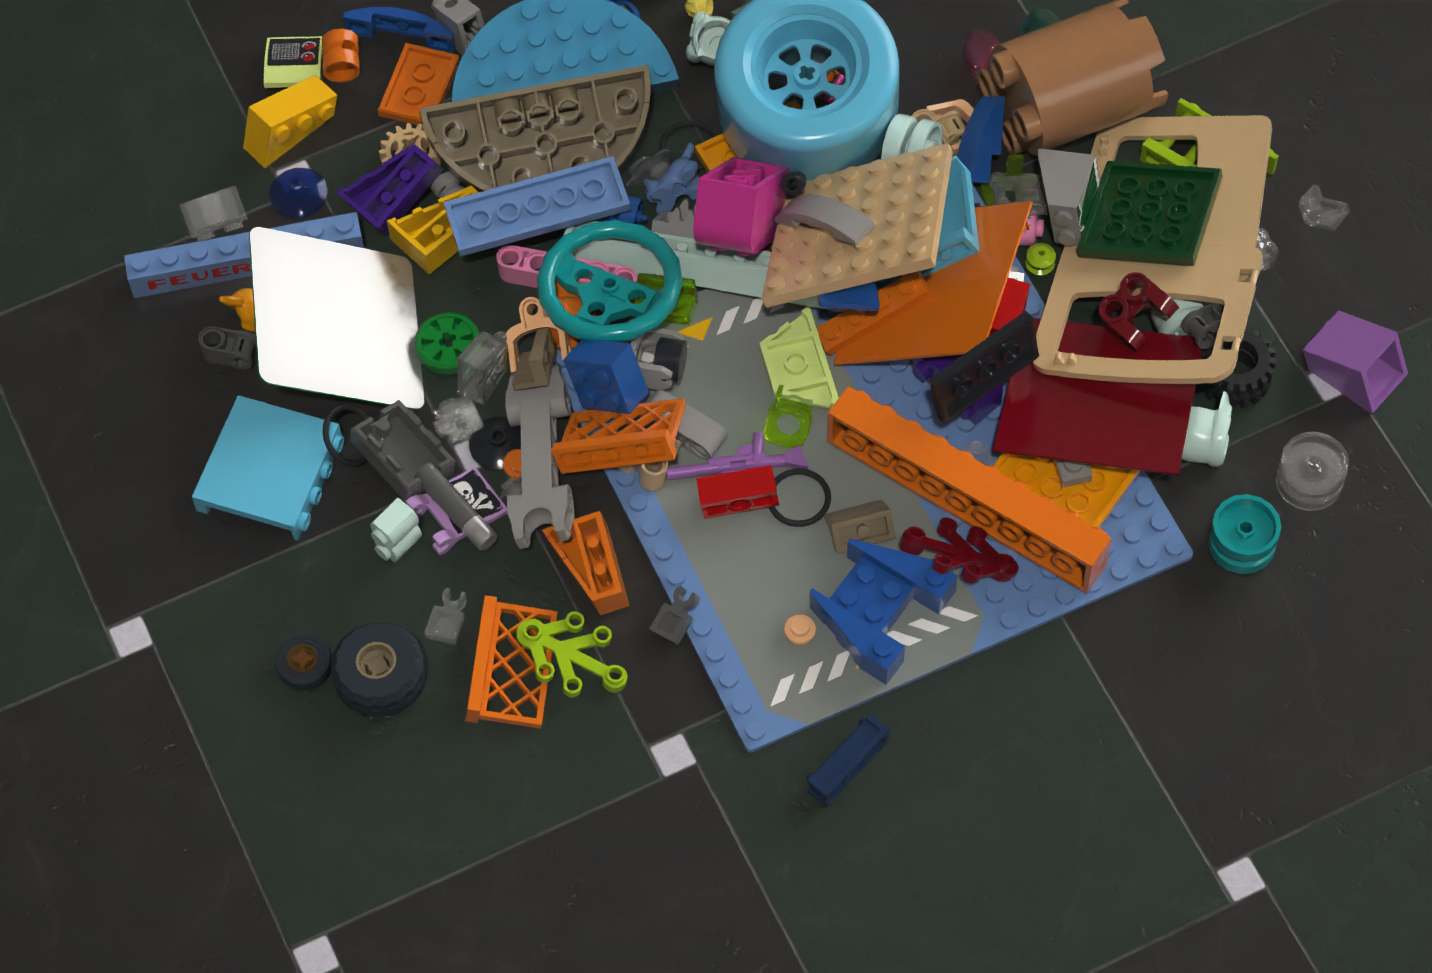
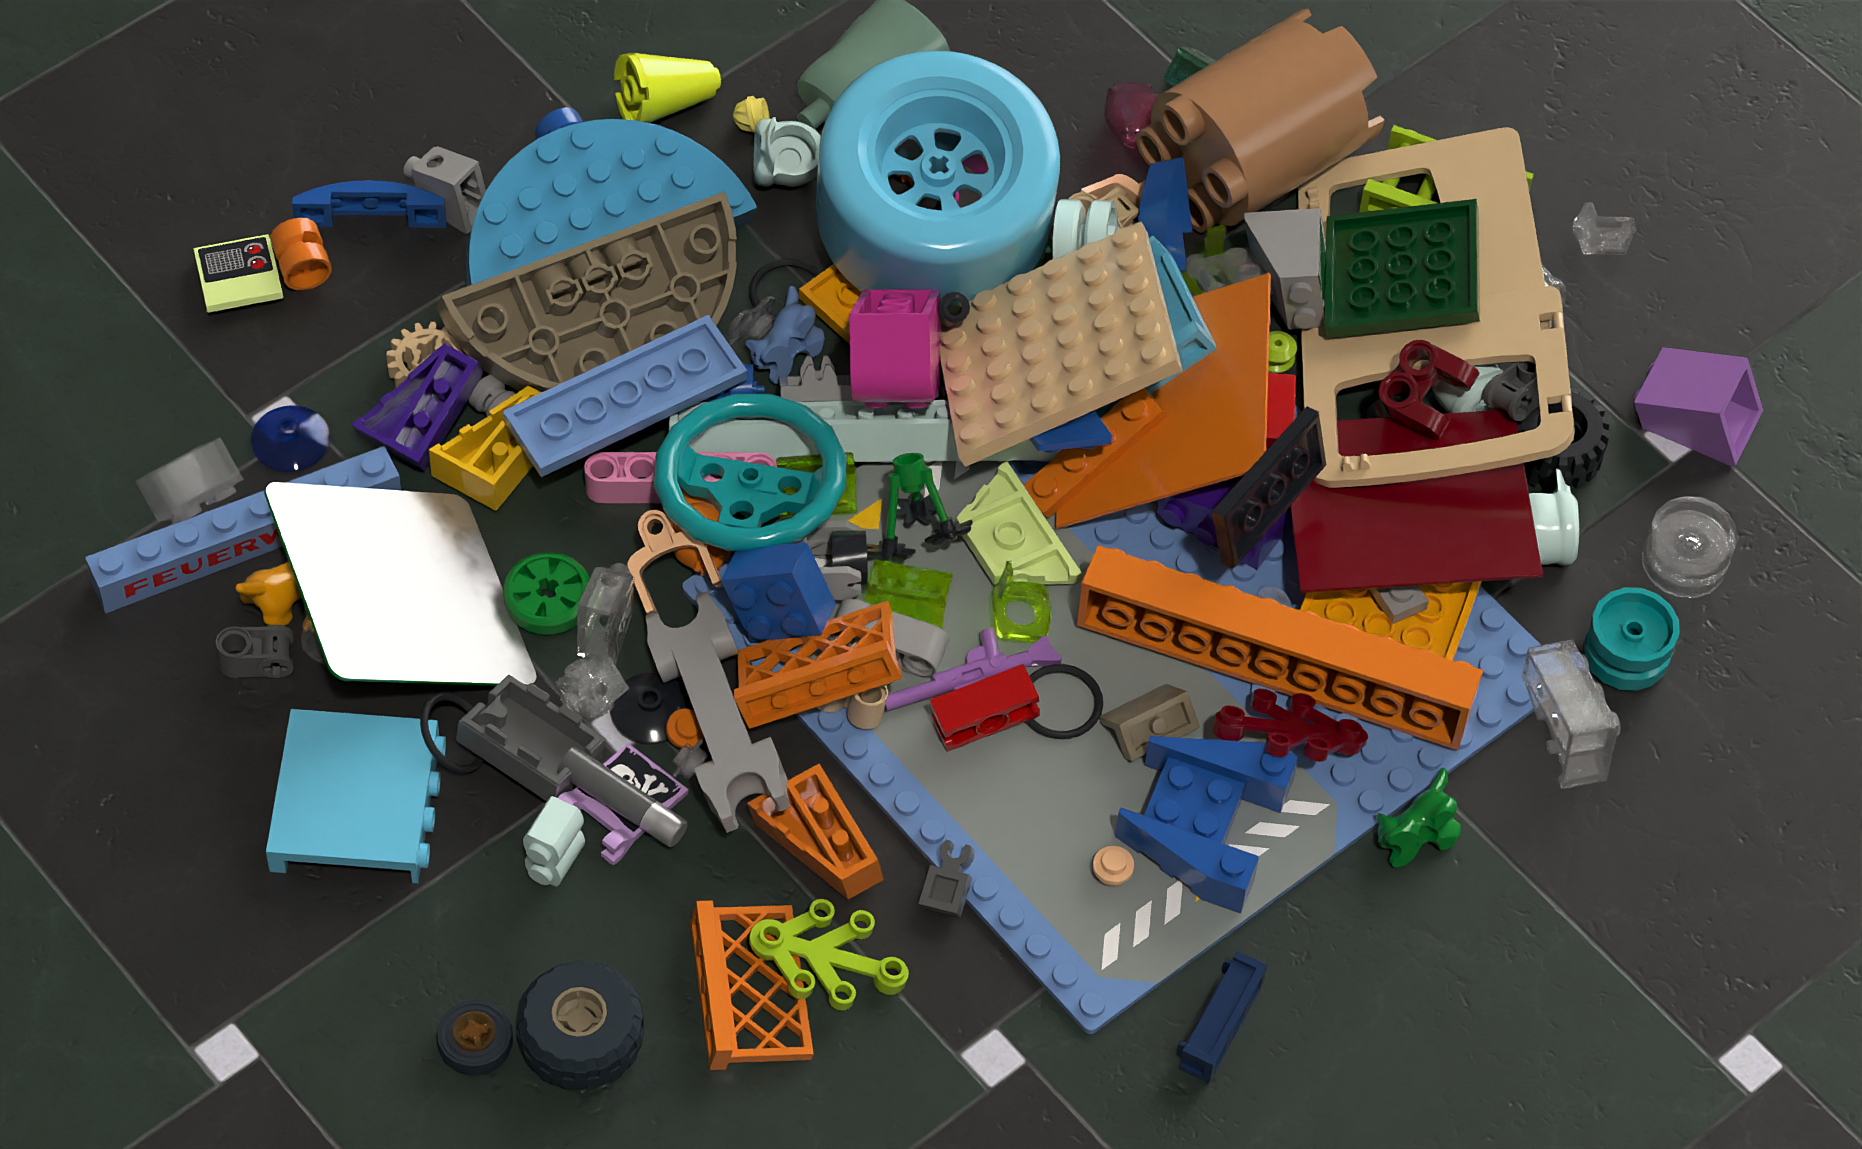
camera: 20 degrees left, 5 degrees down
yellow wedge [243,75,337,168] -> none
orange tile [378,43,460,125] -> none
clear plate [424,588,467,645] -> none
dark tan panel [512,328,557,390] -> none
light grey slope [774,194,876,245] -> none
none -> clear neon green bracket [866,560,953,629]
none -> plant [867,453,973,560]
none -> green animal [1376,768,1461,868]
none -> clear wedge [1522,640,1621,789]

